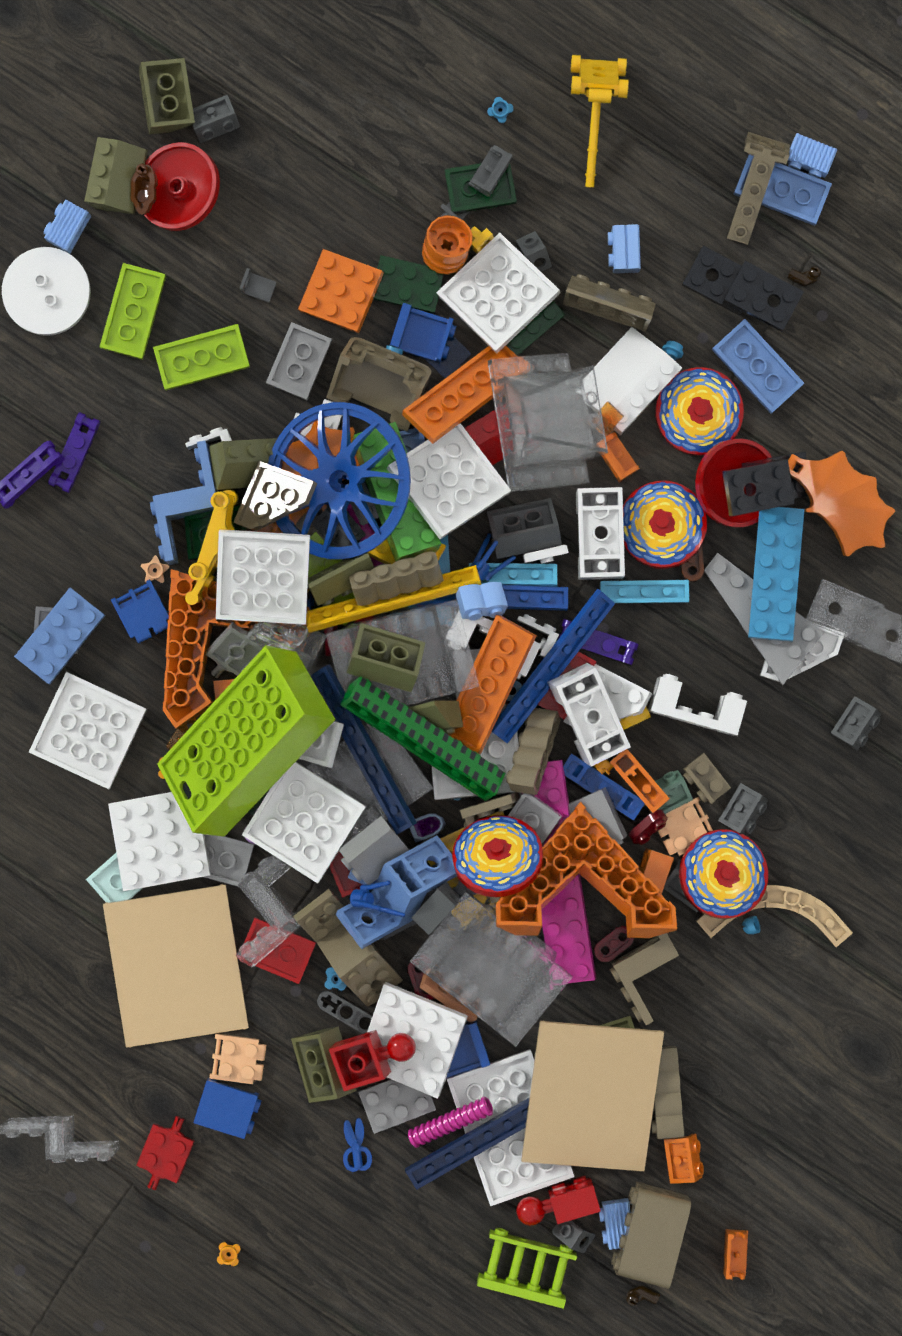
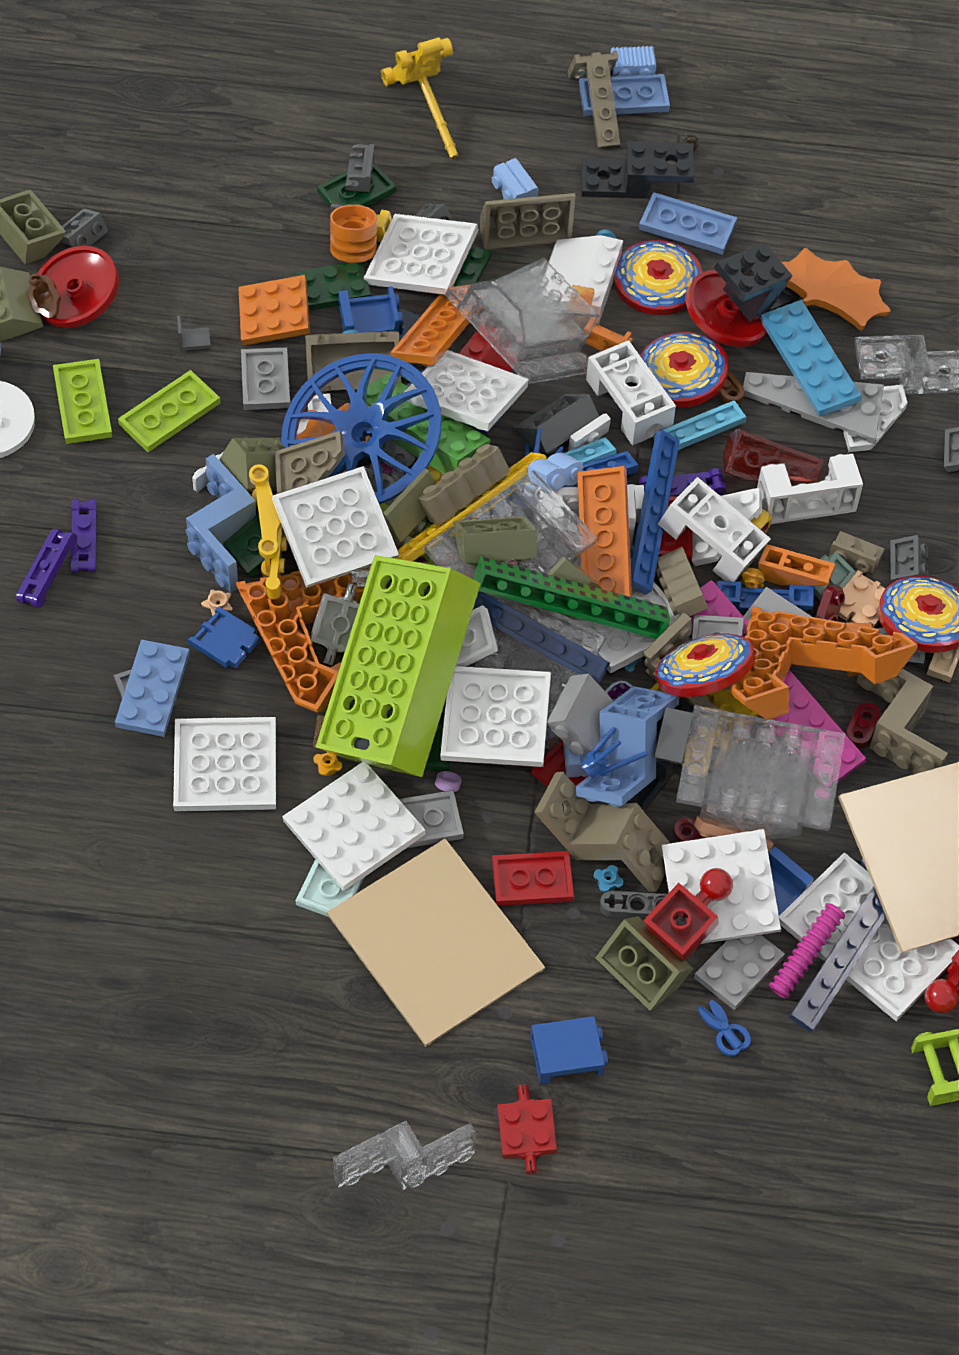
camera: 30 degrees left, 30 degrees down
light nougat plate [209,1034,266,1084] -> none
light orange plate [217,1242,241,1266] -> none
clear bracket [236,855,301,968] -> none
dark azure plate [487,97,513,123] -> none
none -> clear red wedge [723,429,823,482]

